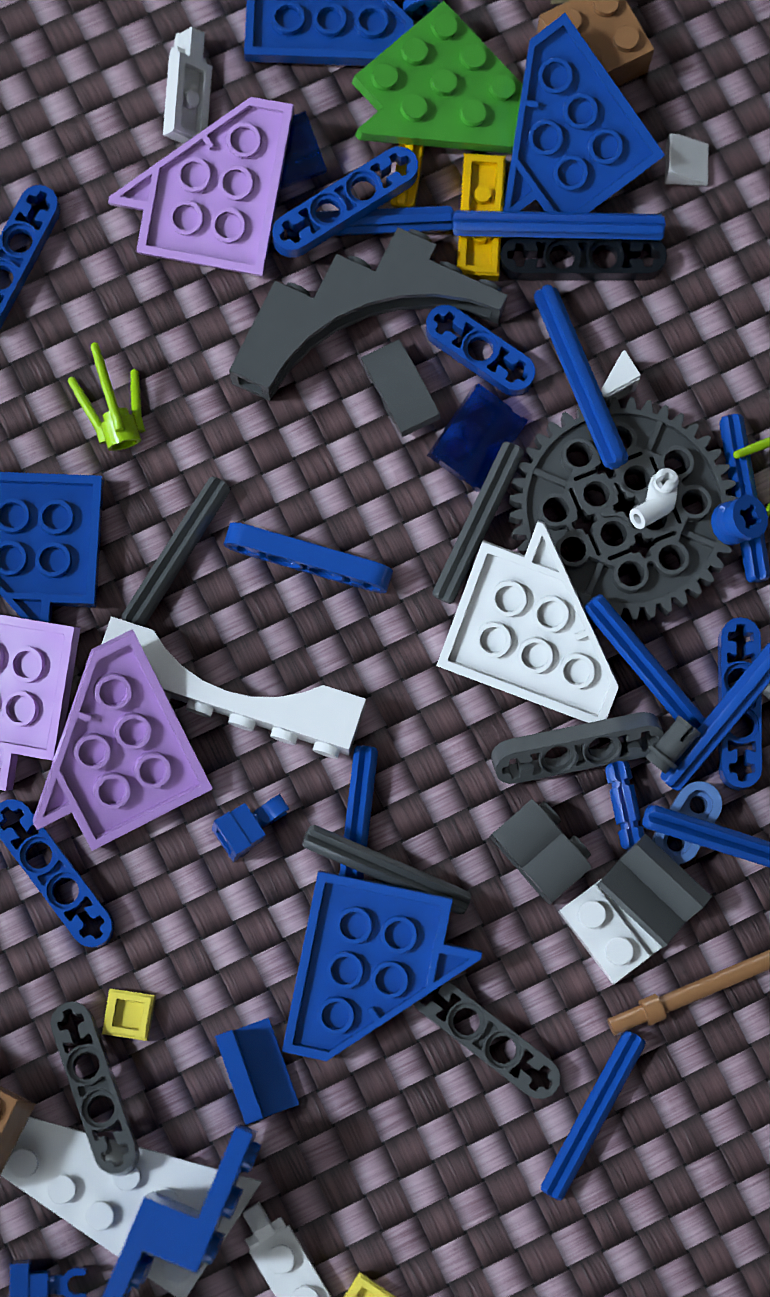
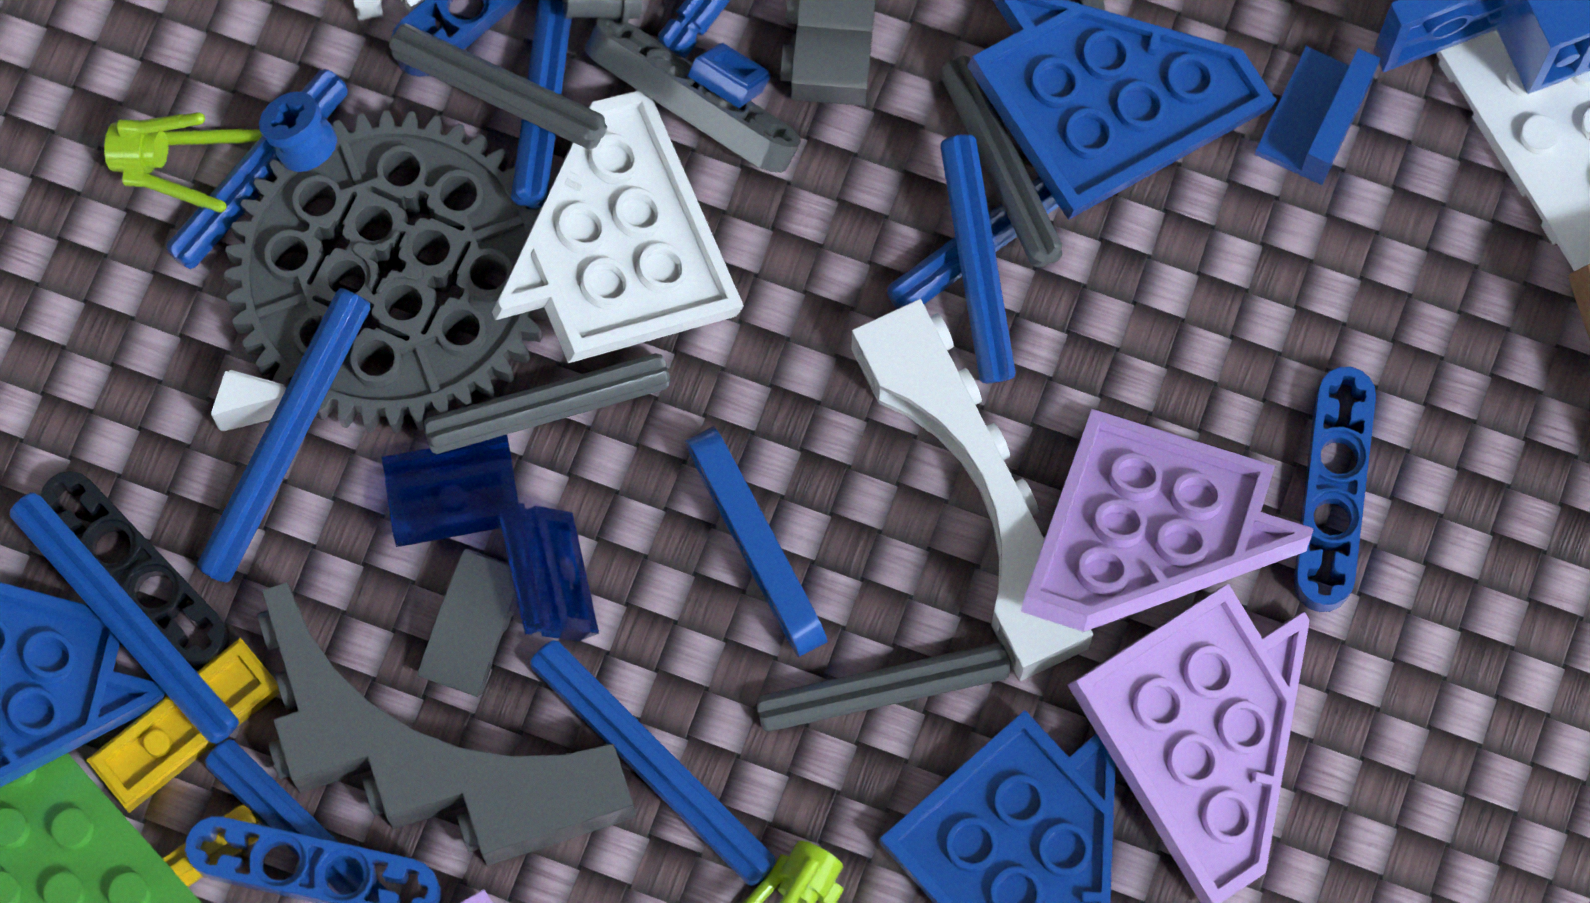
camera: 130 degrees left, 5 degrees down
dark grey beam [50,1002,140,1176] -> none
light yellow tile [102,989,156,1041] -> none
blue piece [212,794,289,862] -> none
blue beam [426,305,535,396] -> none
white arm [629,468,679,529] -> none
none -> dark grey axle [389,24,607,149]
none -> clear blue plate [498,503,599,641]
none -> blue axle [530,640,776,886]
none -> blue tile [687,43,771,108]
none -> blue axle [940,134,1016,384]

